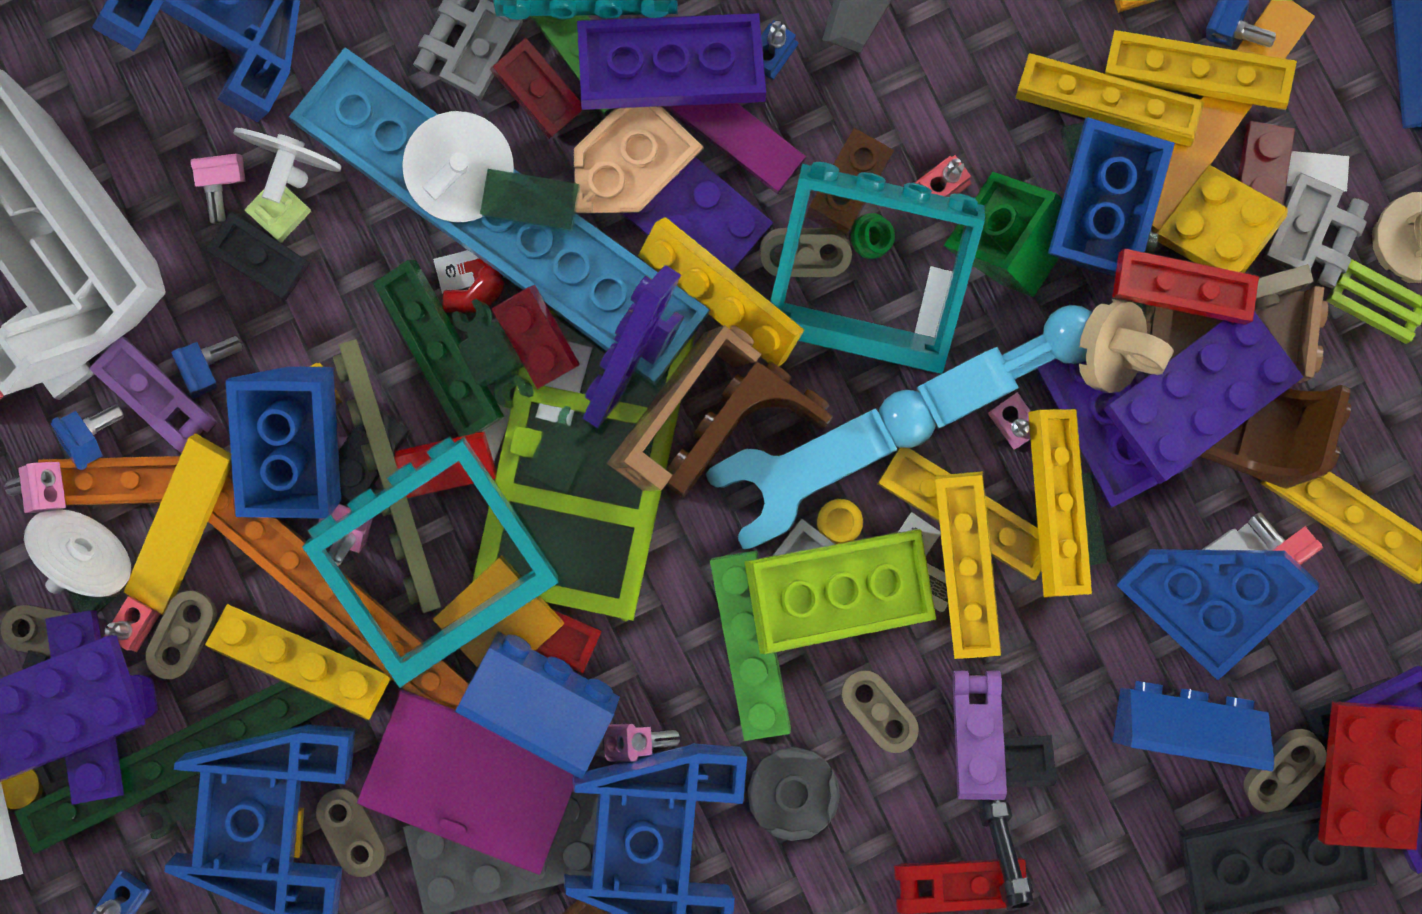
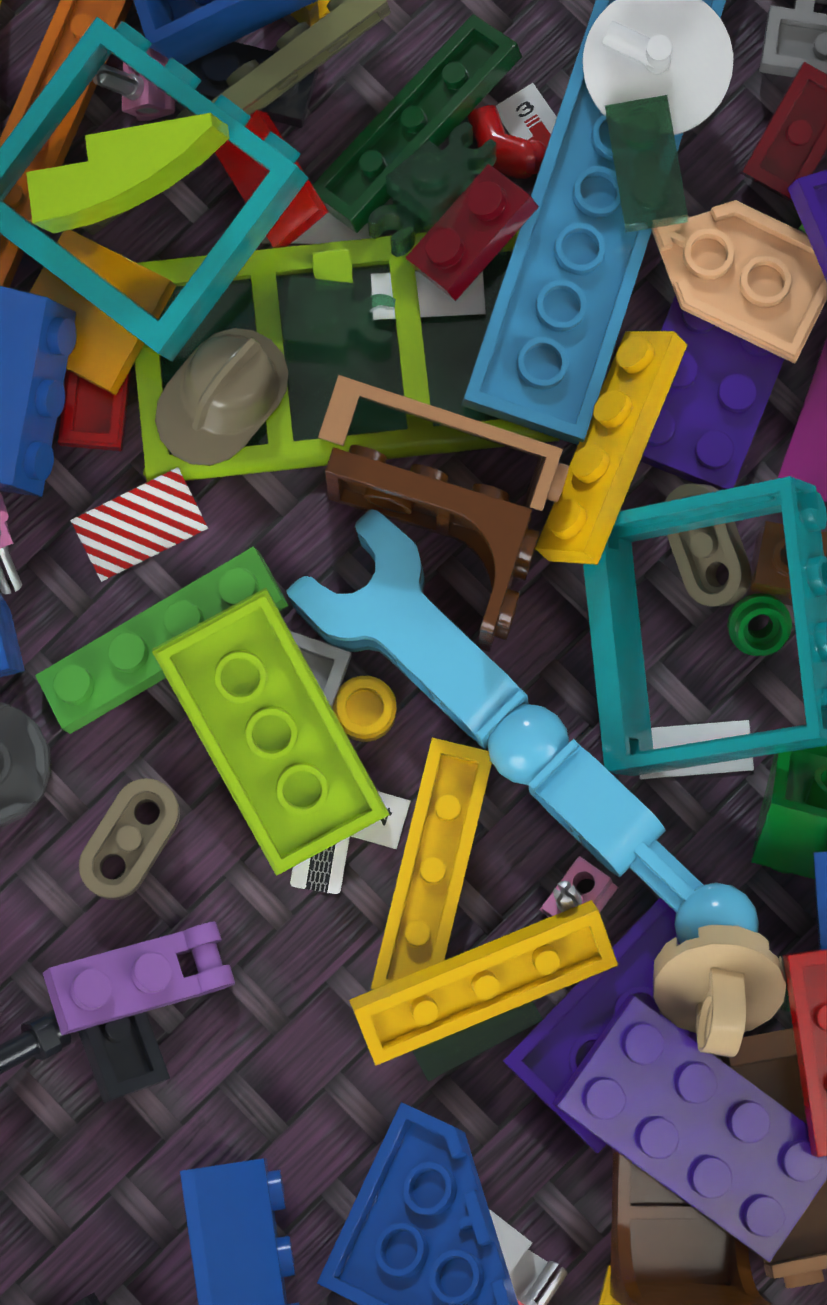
camera: 75 degrees right, 5 degrees down
dark purple plate [582,265,684,428] -> none
yellow plate [935,471,1001,659] -> none
none -> lime slope [26,113,230,234]
none -> sticker [70,467,208,582]
none -> dark tan piece [155,328,289,466]

